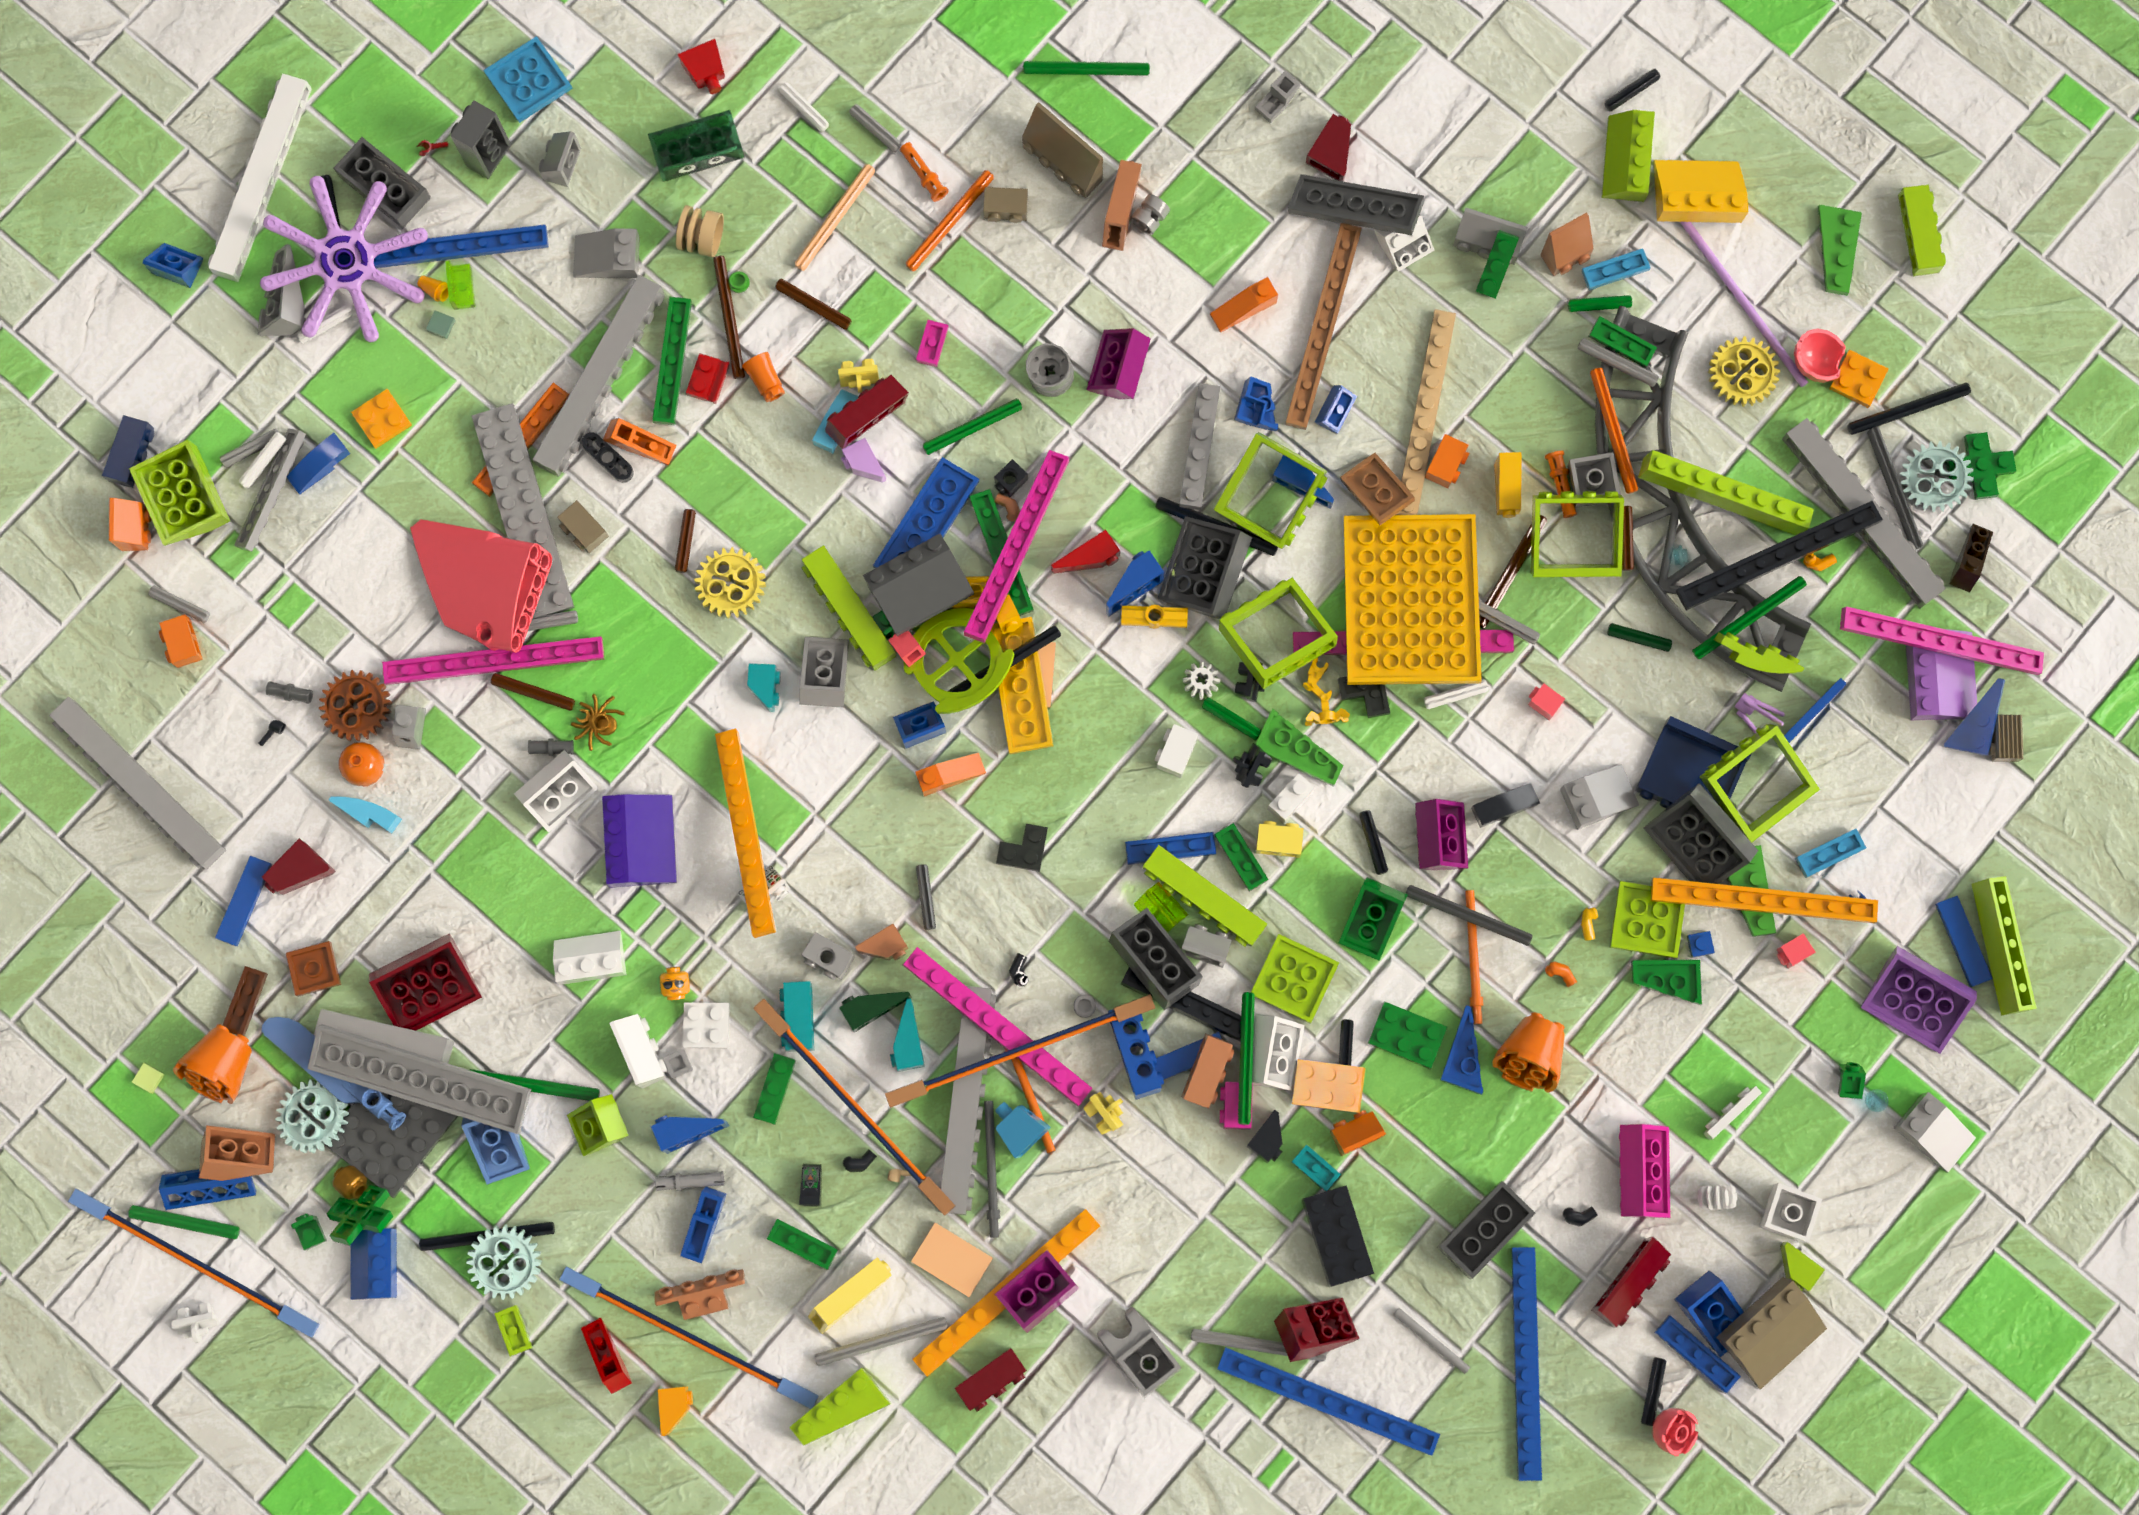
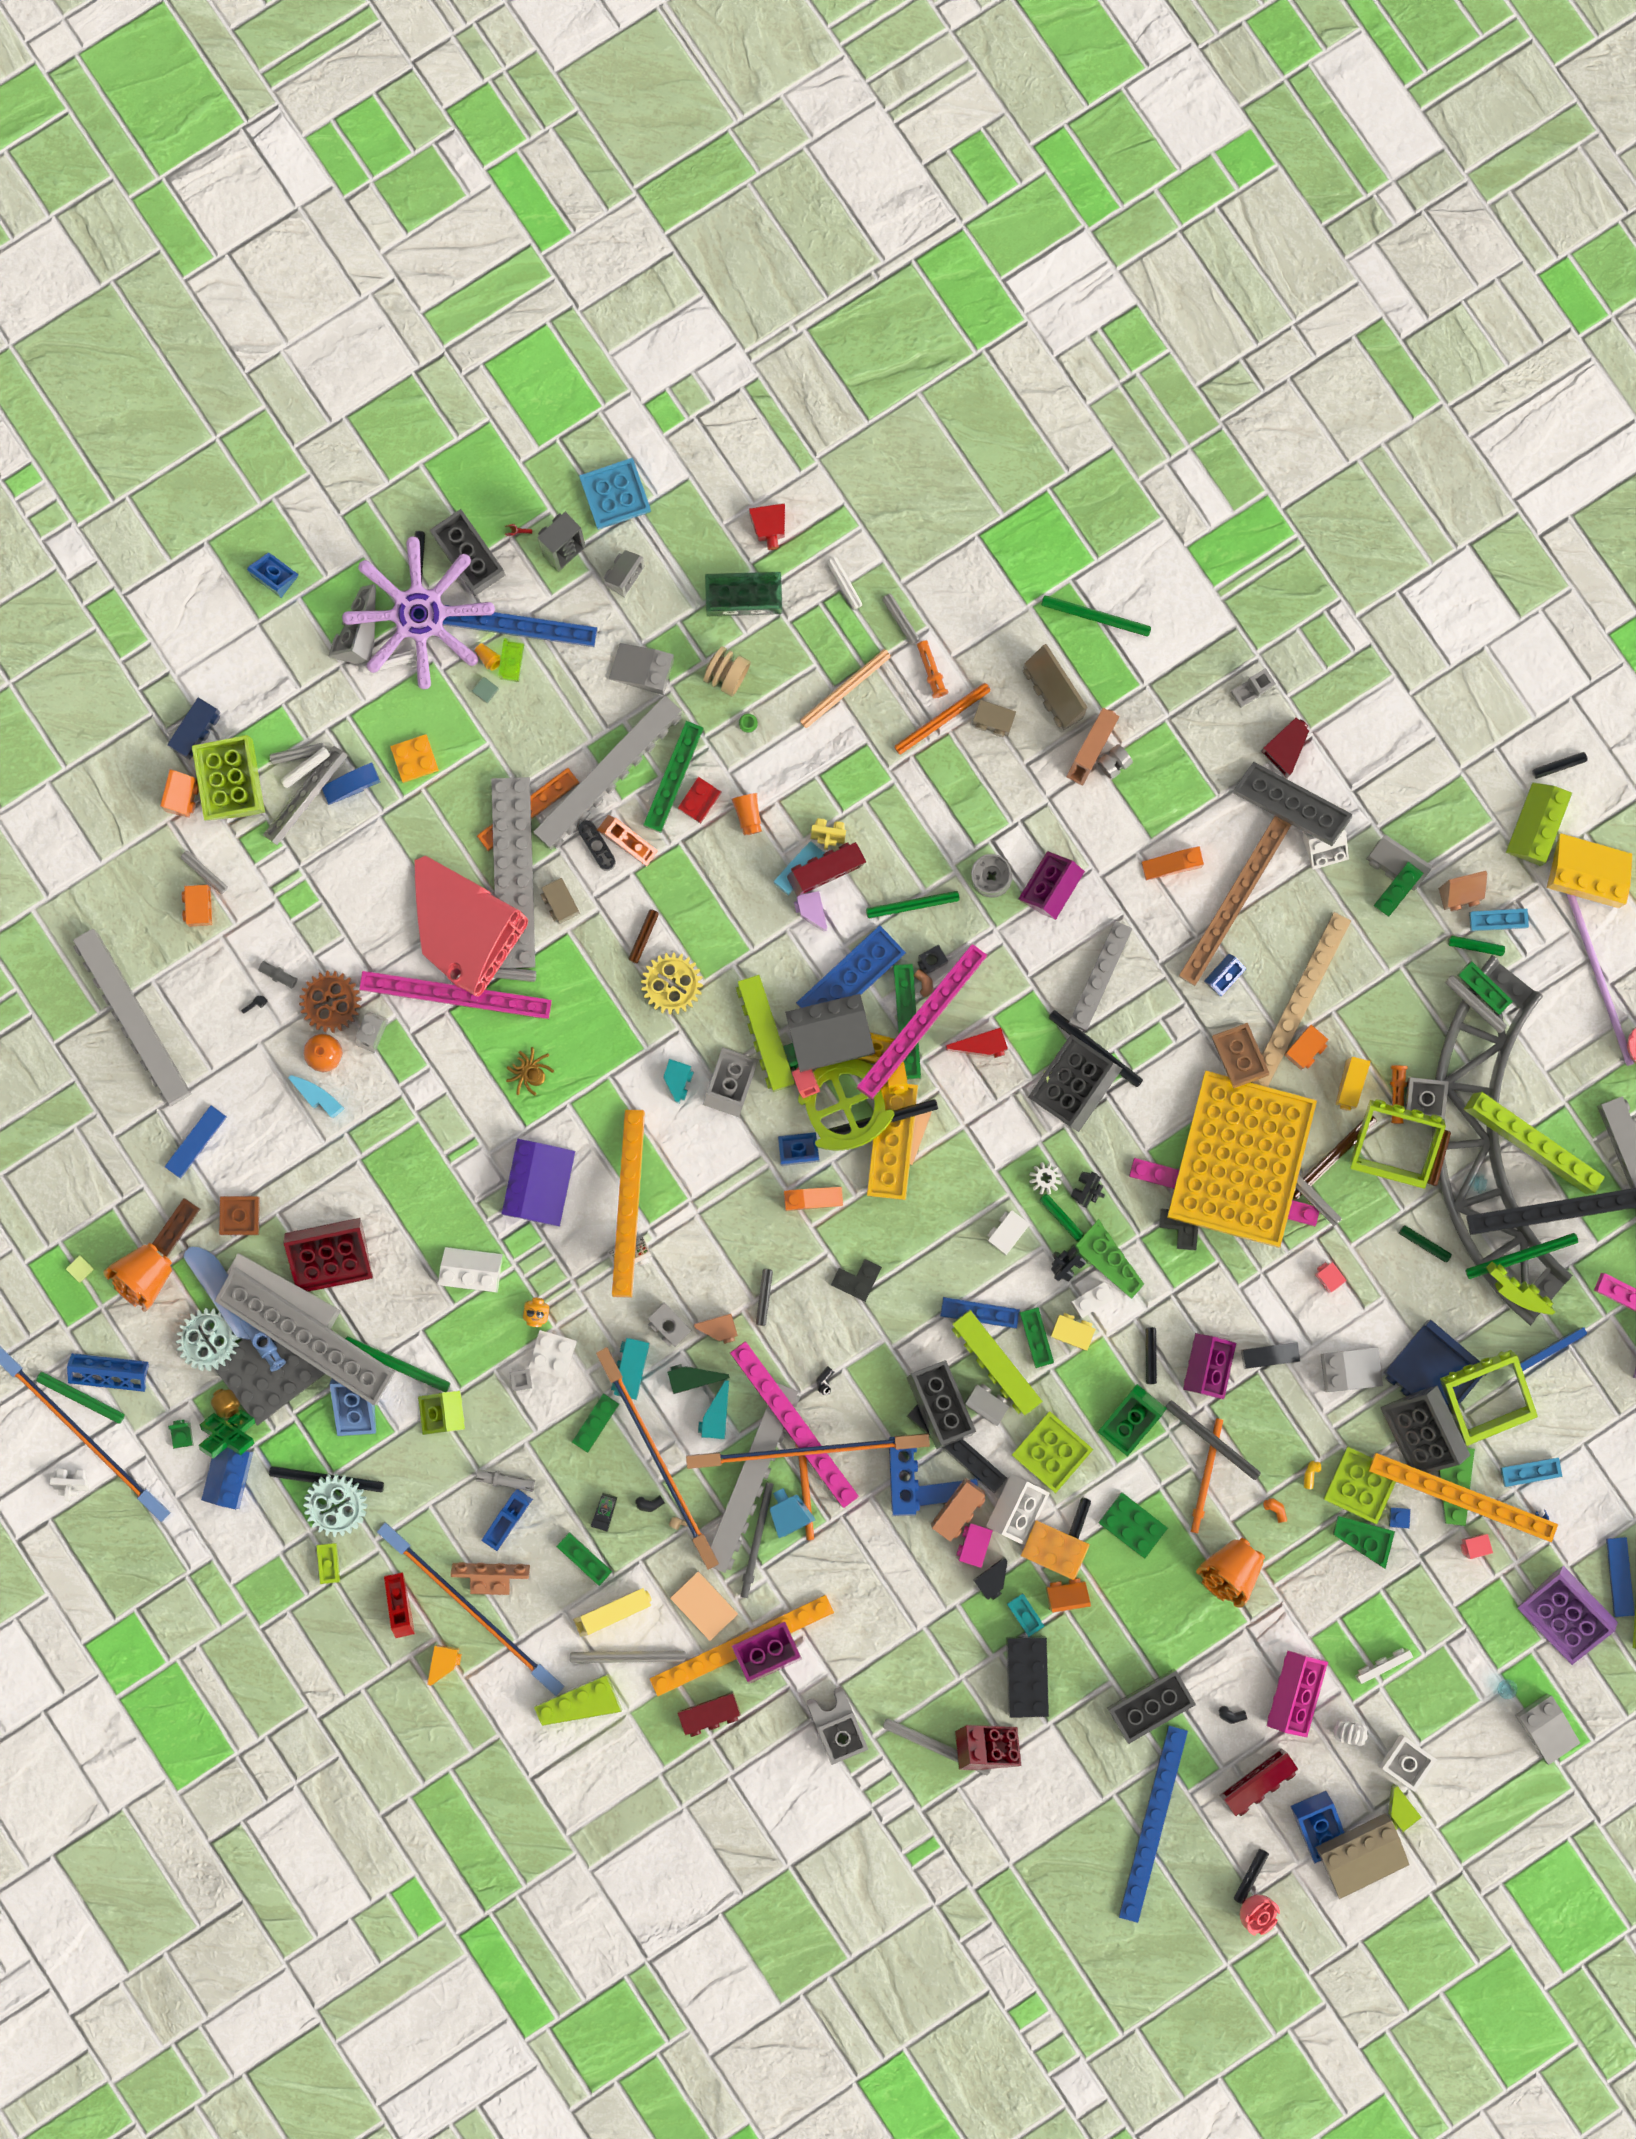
camera: 10 degrees right, 5 degrees up
nougat slope [199,1125,275,1181] -> none
white brick [208,74,311,282] -> none
dark red slope [262,838,336,895] -> none
reddish brown axle [490,673,575,711] -> none
white slope [514,750,599,832] -> none
dark grey pin [528,738,574,756] -> none
white slope [609,1014,668,1089] -> none
blue slope [651,1115,729,1154] -> none
reddish brown axle [713,255,745,379] -> none
reddish brown axle [775,279,852,330] -> none
dark pink plate [916,320,949,367] -> none
light grey tile [1074,995,1096,1018] -> none
light yellow hips [1083,1092,1124,1135] -> none
blue slope [1106,550,1164,617] -> none
yellow piece [1121,605,1188,629] -> none
clear neon green panel [1134,882,1189,933] -> none
lime window [1214,432,1328,549] -> none
blue plate [1217,1347,1440,1456] -> none
lime window [1219,577,1338,689] -> none
blue slope [1234,376,1278,431] -> none
green axle [1238,992,1255,1125] -> none
blue slope [1272,455,1334,509] -> none
yellow piece [1303,657,1350,726] -> none
light grey bar [1393,1308,1470,1374] -> none
white axle [1424,680,1488,709] -> none
blue wing [1440,1005,1483,1095] -> none
orange axle [1590,368,1638,494] -> none
blue tile [1654,1315,1741,1394] -> none
light yellow gear [1708,336,1780,407] -> none
lavender plant [1734,693,1785,734] -> none
light orange arm [1803,553,1837,571] -> none
green bracket [1838,1062,1866,1099] -> none

